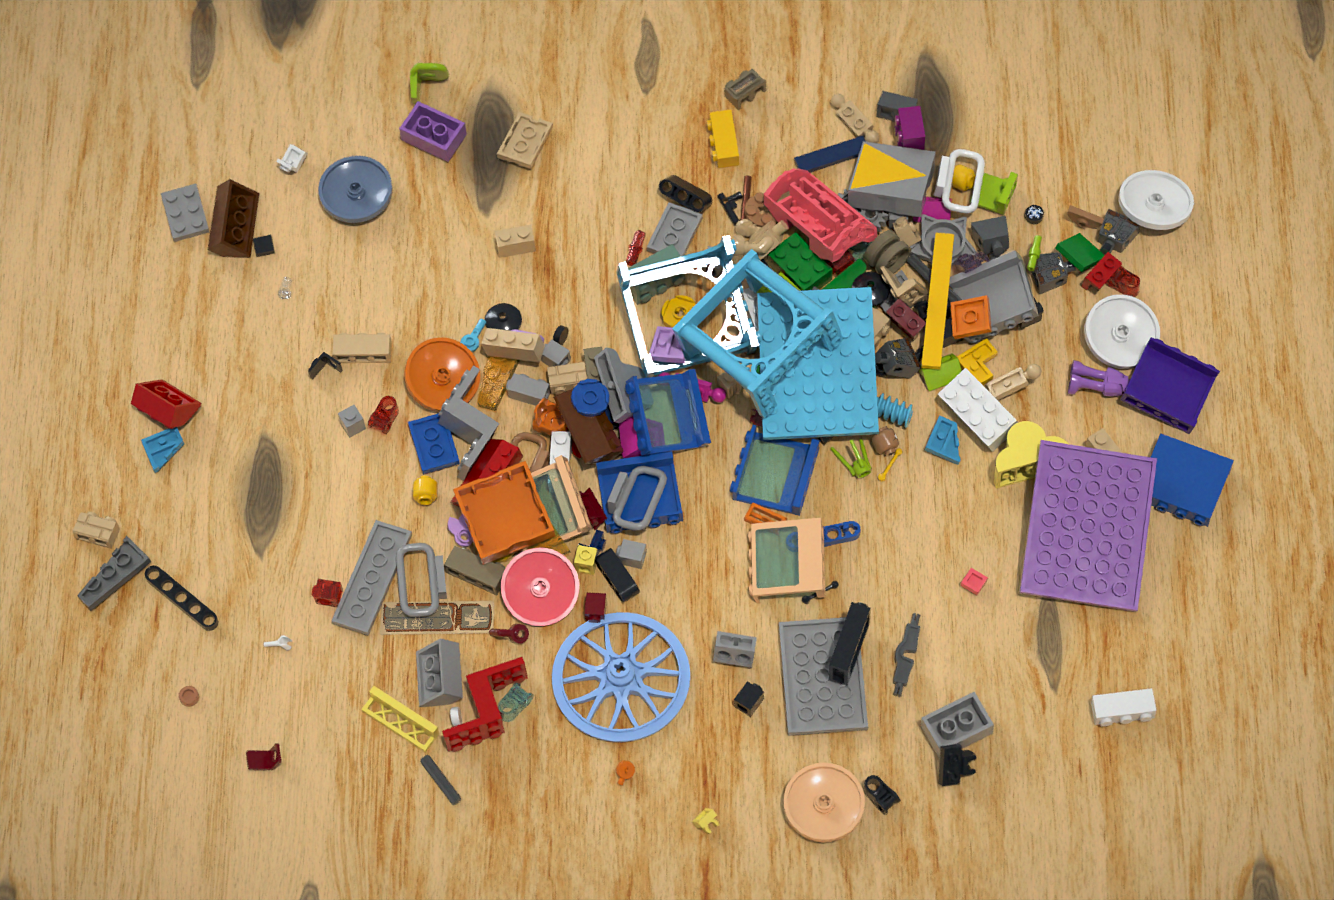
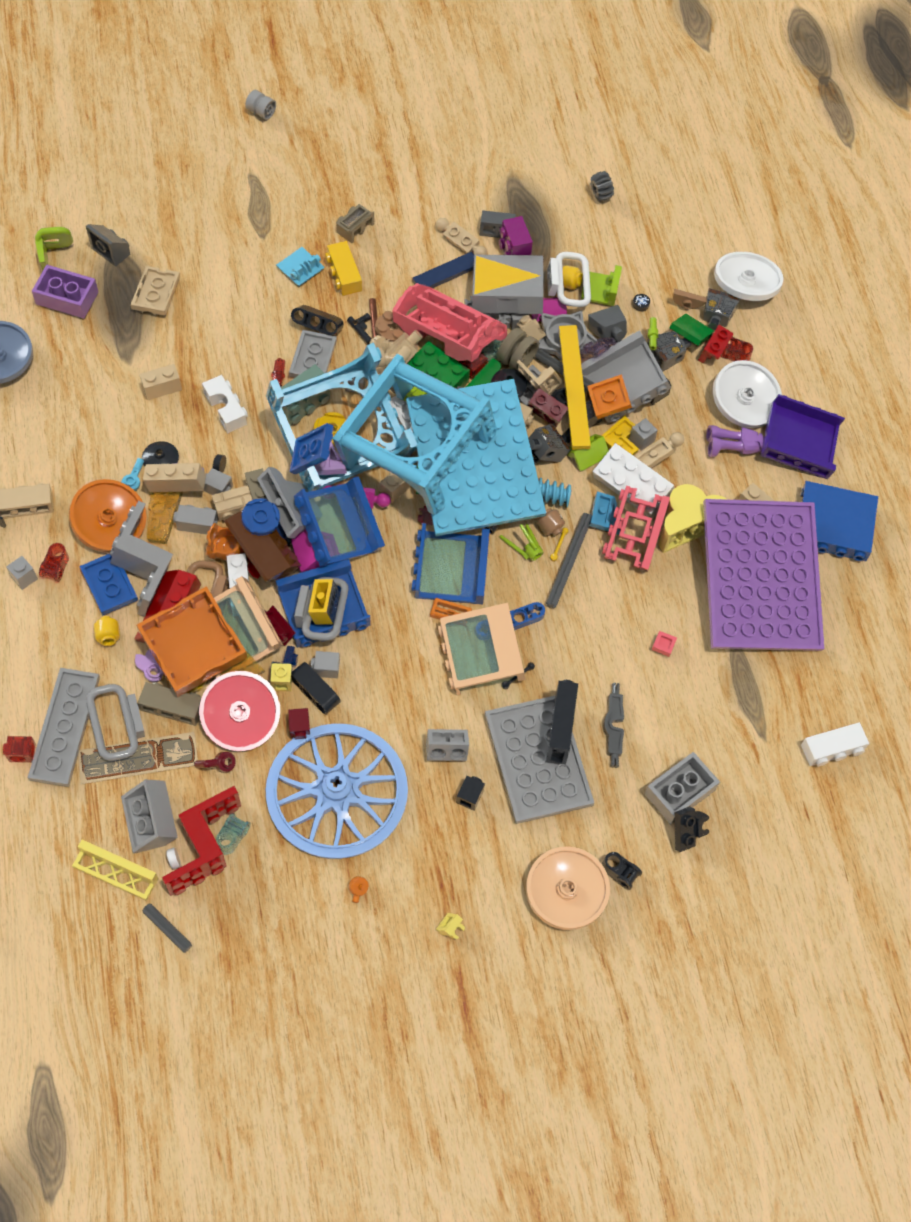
camera: 20 degrees left, 0 degrees up
none -> dark grey slope [86,224,131,267]
none -> white arch [202,375,248,433]
none -> medium azure hinge [276,247,325,286]
none -> blue plate [289,423,333,475]
none -> yellow brick [308,579,340,624]
none -> dark grey axle [546,513,591,608]
none -> dark grey gear [590,171,614,201]
none -> coral fence [602,485,670,571]
none -> light grey brick [629,418,658,451]

